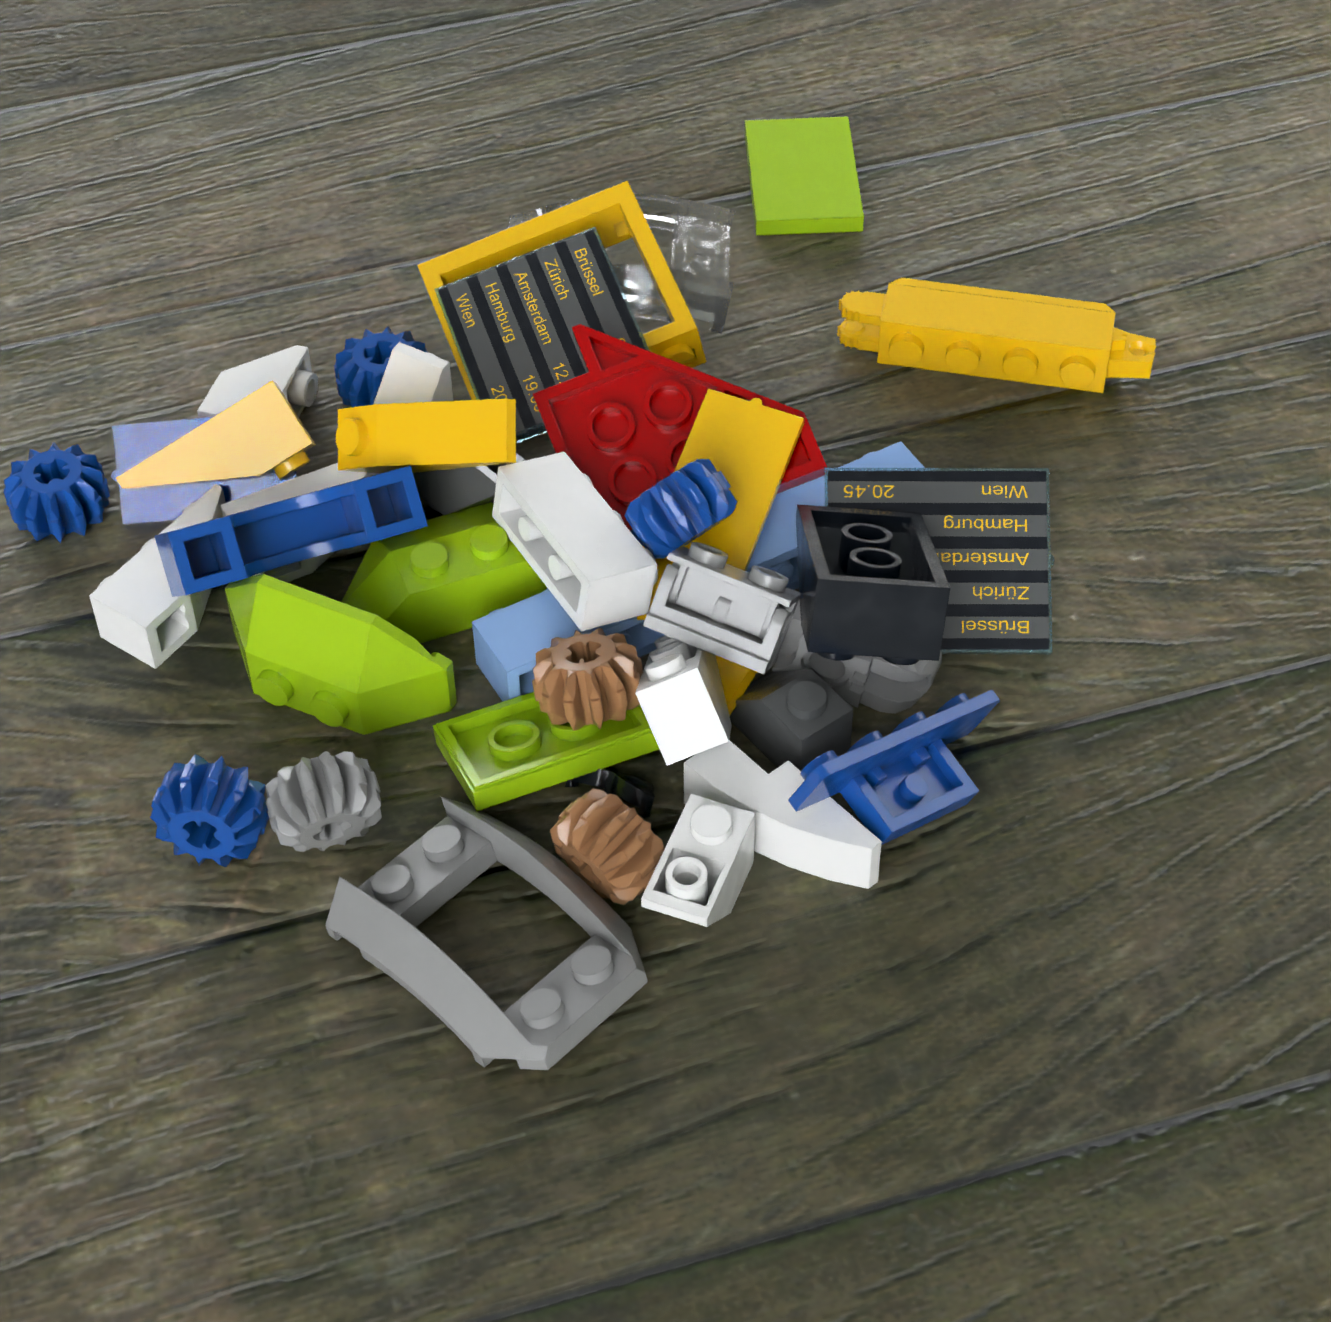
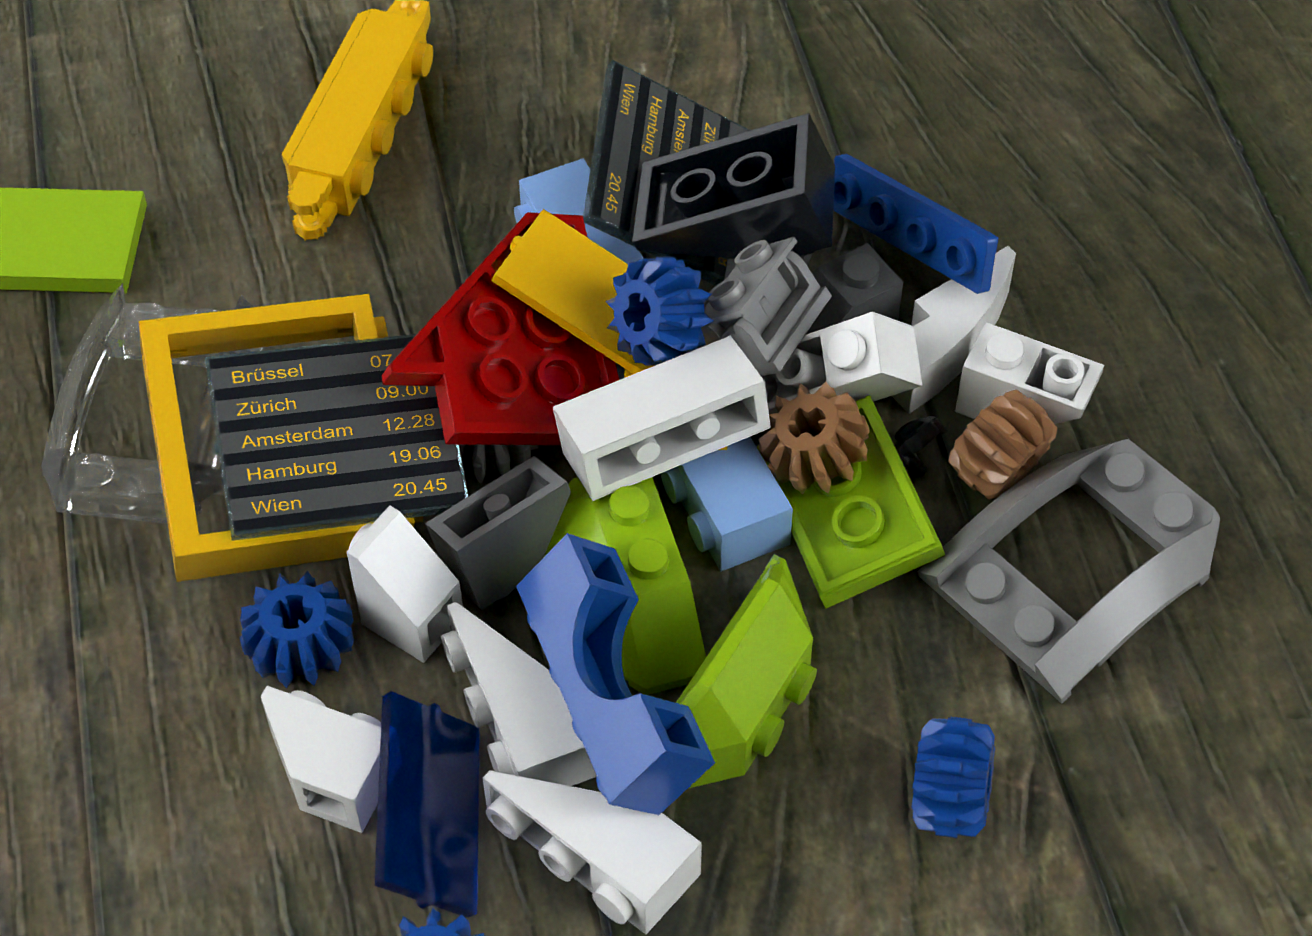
camera: 85 degrees left, 5 degrees up
yellow slope [116,380,316,489] -> none
light grey gear [265,751,382,852] -> none
yellow slope [336,399,516,473] -> none

